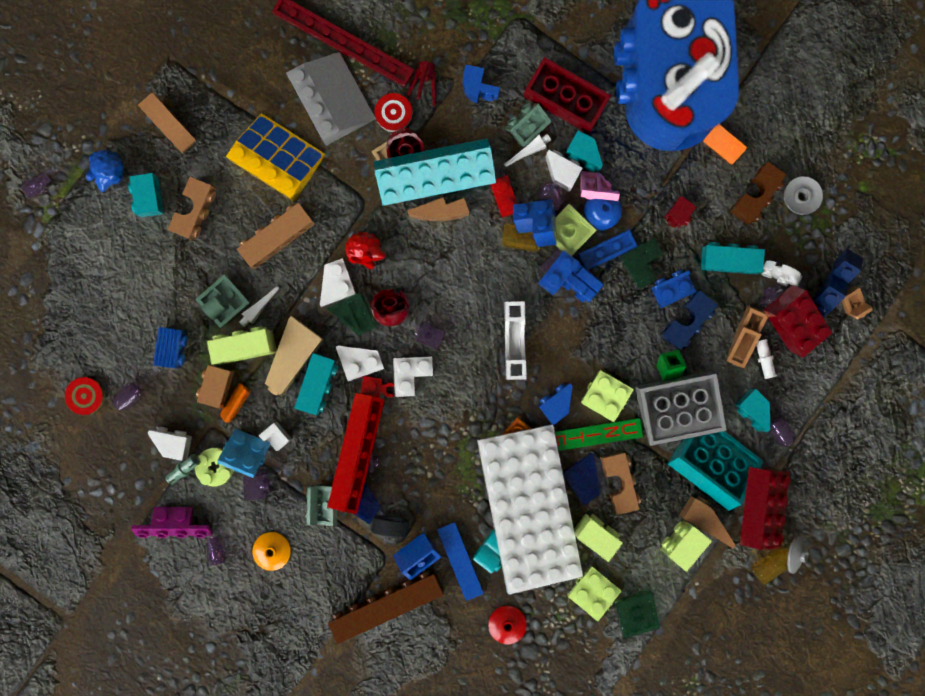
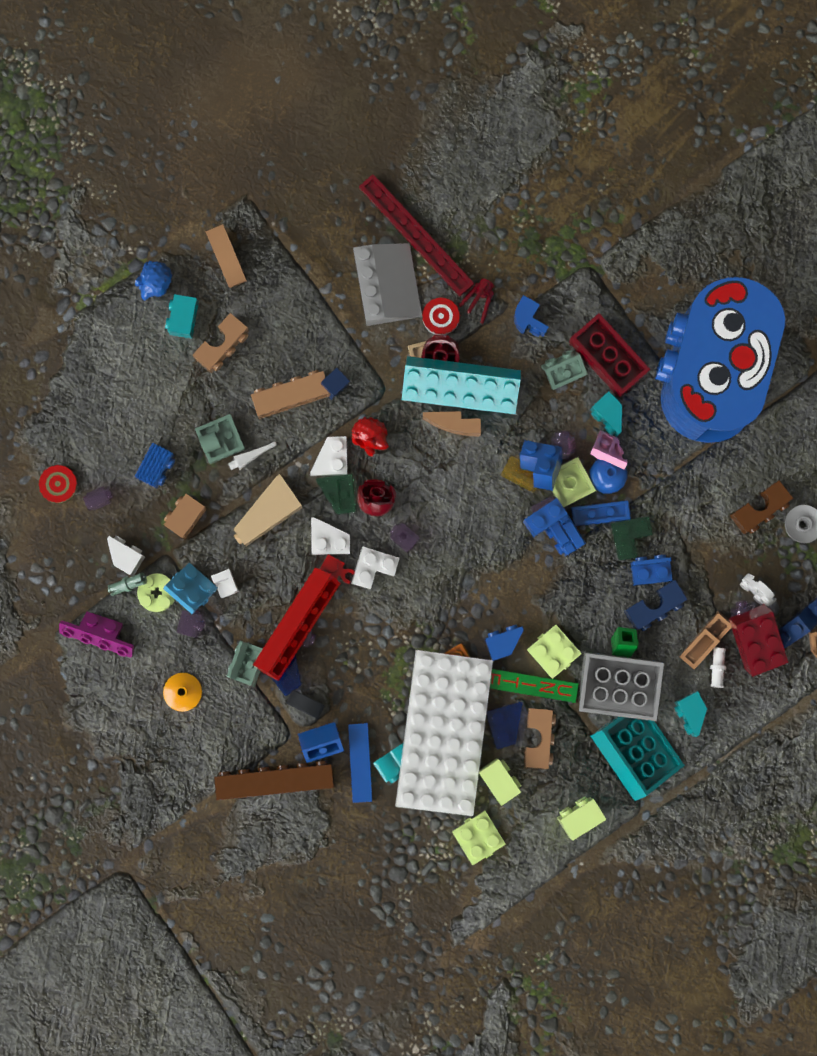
camera: 20 degrees right, 5 degrees down
clear purple cone [21,172,52,199] -> none
yellowish green brick [207,326,277,364] -> none
clear purple cone [207,536,226,566] -> none
orange slope [220,383,251,423] -> none
slope [226,113,326,202] -> none
teal brick [294,353,338,416] -> none
red dish [488,605,527,644] -> none
red plate [490,175,518,218] -> none
white piece [504,134,551,167] -> none
white arch [504,301,526,380] -> none
white slope [545,150,582,192] -> none
clear green plate [614,590,660,639] -> none
white axle [661,53,720,110] -> none
dark red brick [664,196,696,228] -> none
medium nougat slope [679,496,736,549] -> none
teal brick [701,242,765,274] -> none
orange slope [703,124,747,165] -> none
dark red brick [740,467,791,550] -> none
clear yellow panel [751,547,789,585] -> none
clear purple brick [769,417,796,447] -> none
light grey dish [787,535,808,574] -> none
none -> dark blue panel [321,368,350,400]

